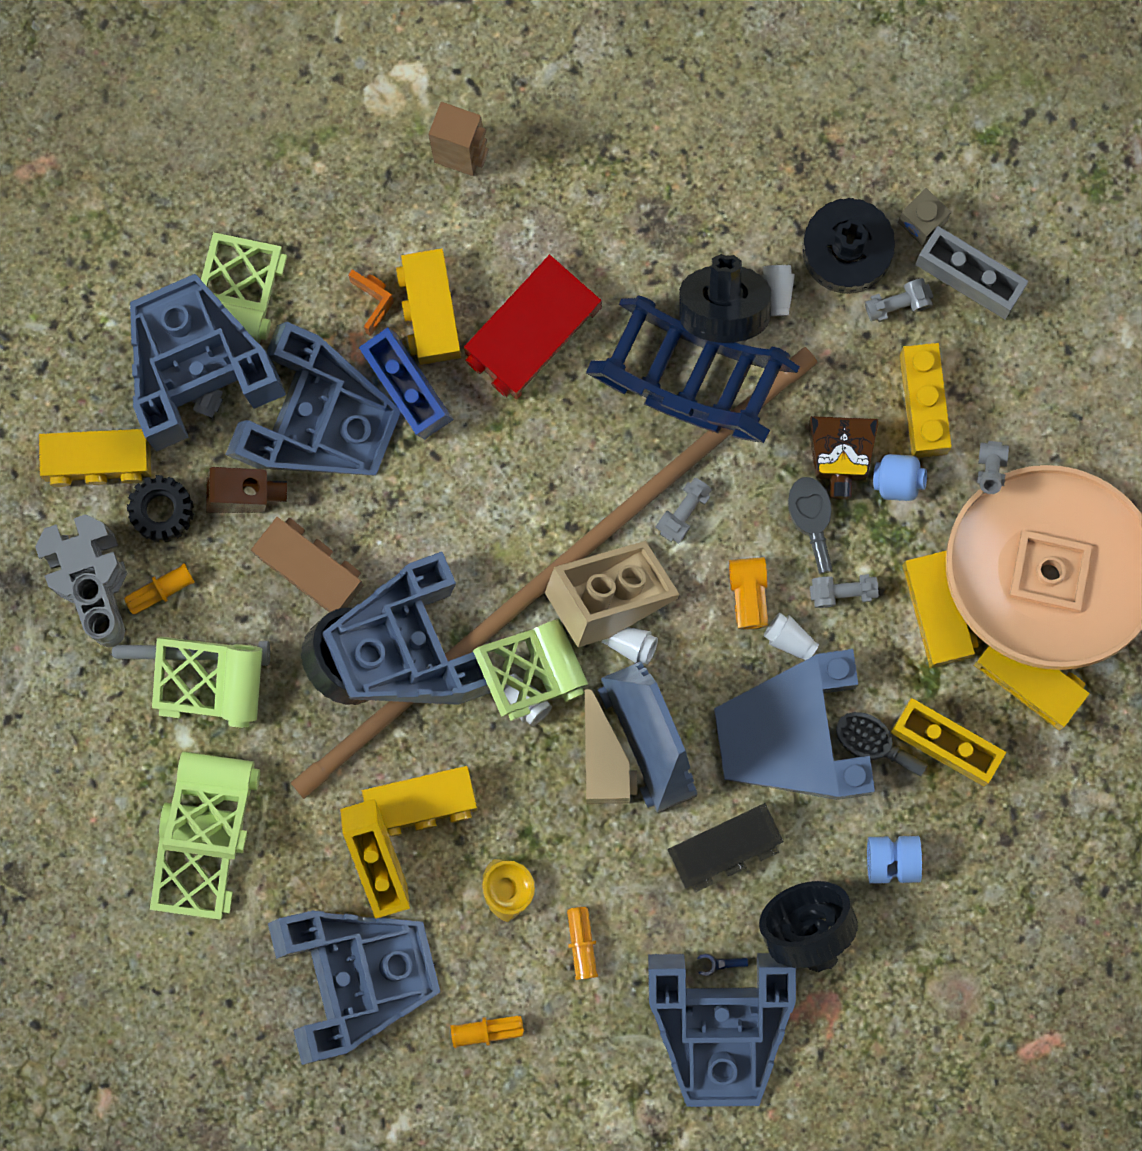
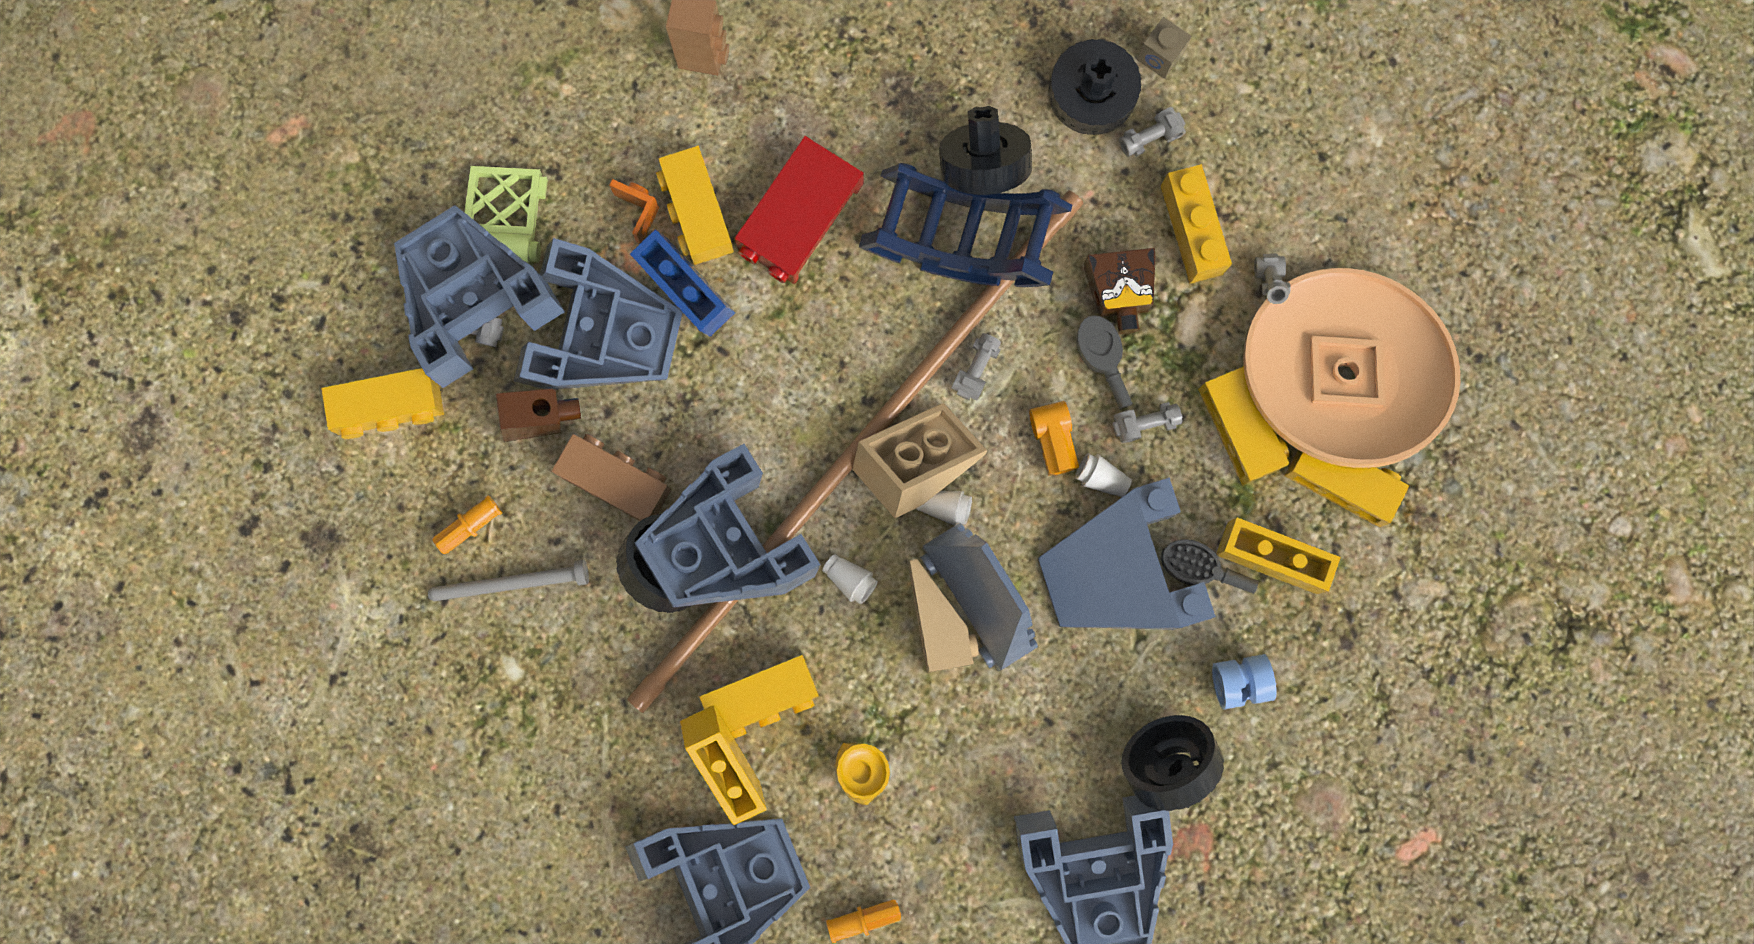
camera: 15 degrees left, 0 degrees up
light grey connector [35,514,128,648] -> none
black tyre [127,475,194,543] -> none
yellowish green piece [150,802,243,920] -> none
yellowish green piece [152,636,263,728] -> none
yellowish green piece [162,751,260,860] -> none
yellowish green piece [473,619,588,721] -> none
light orange axle [567,907,598,980] -> none
clear smoke brick [667,803,784,893] -> none
dark blue hand [697,954,748,976] -> none
white cone [761,265,795,316] -> none
light blue head [873,454,927,501] -> none
light grey brick [915,226,1029,319] -> none

